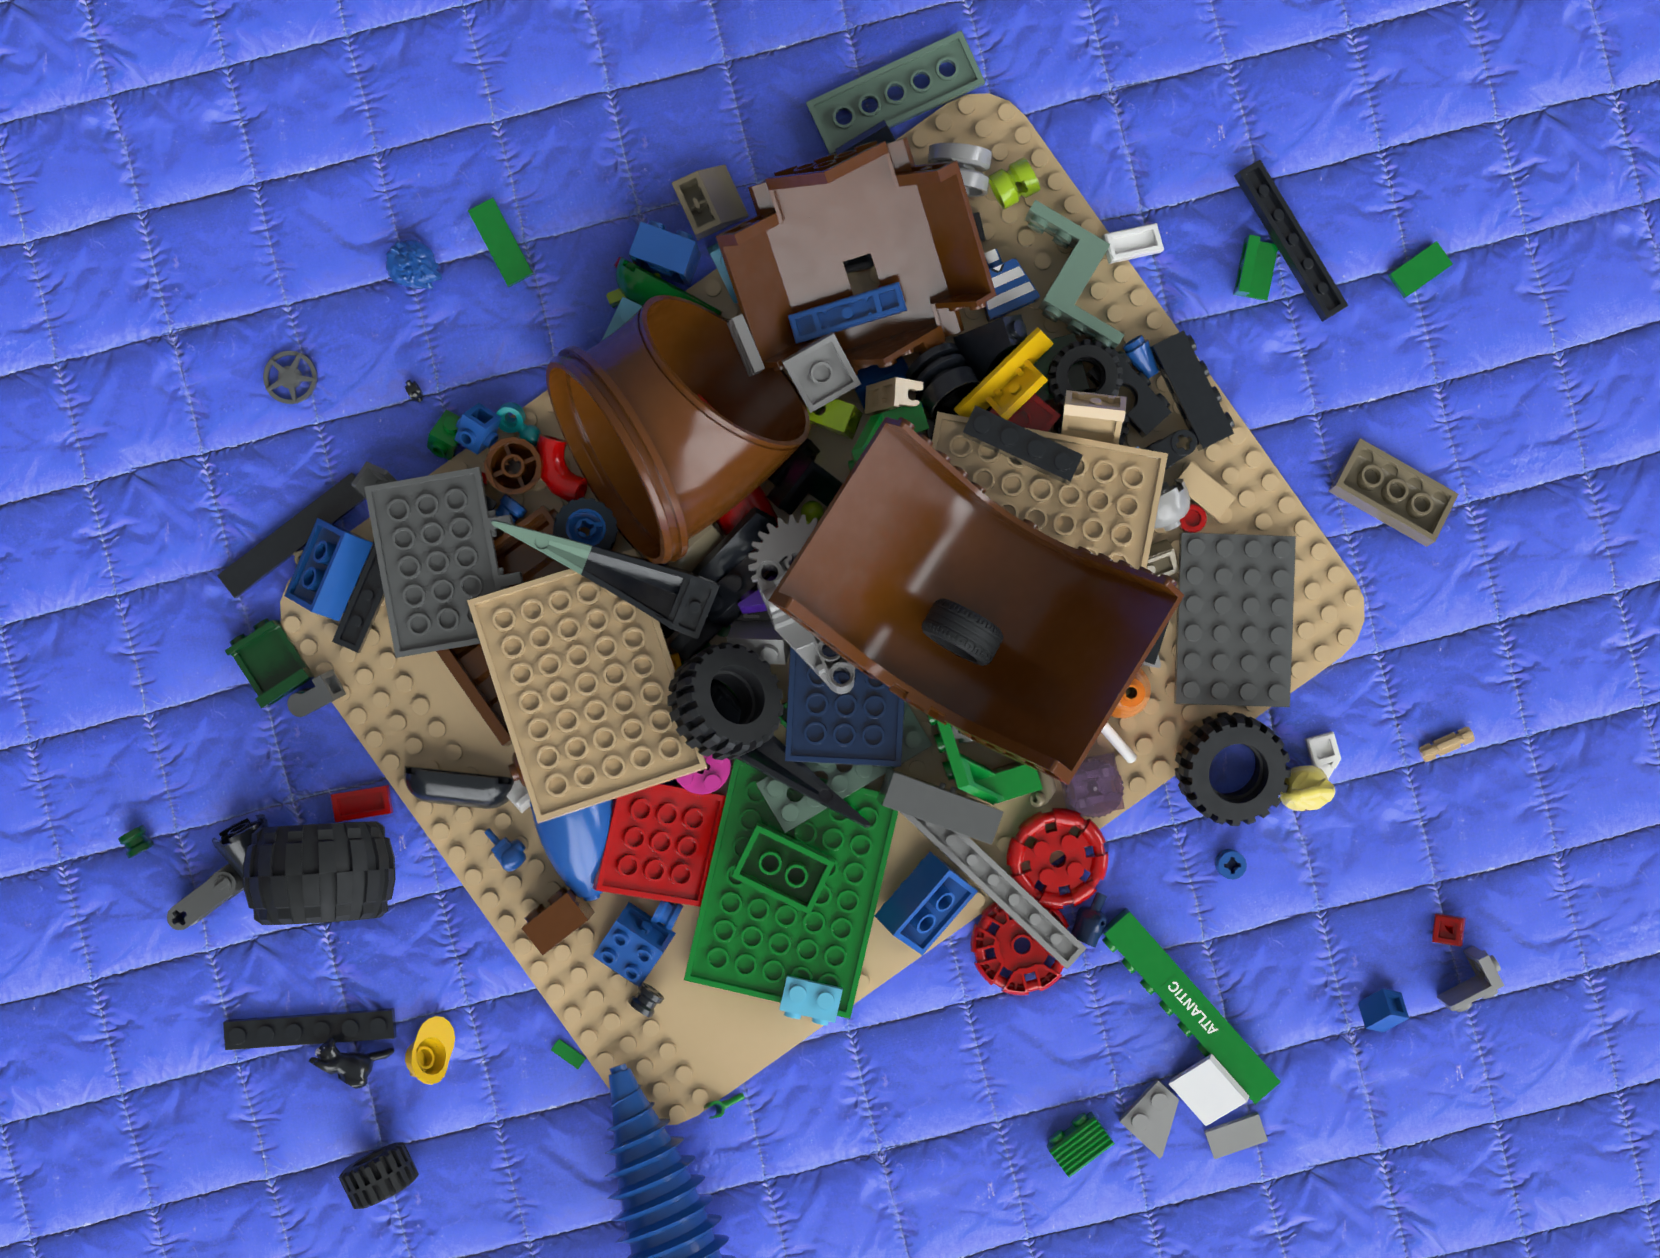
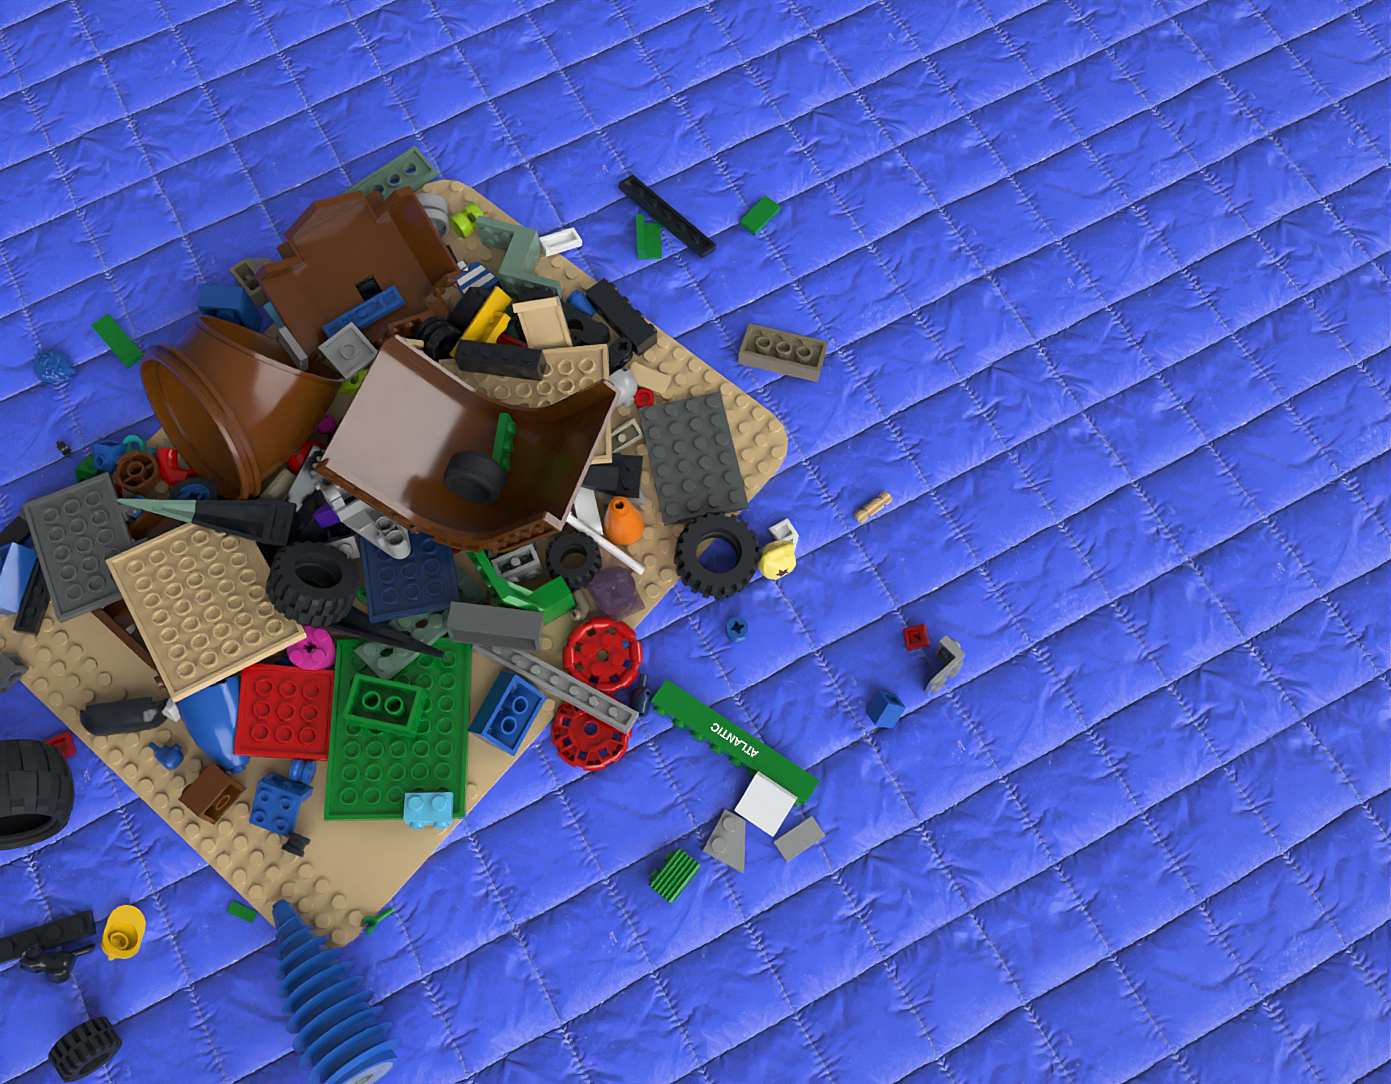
camera: 15 degrees left, 20 degrees down
none -> green plate [492,413,517,474]

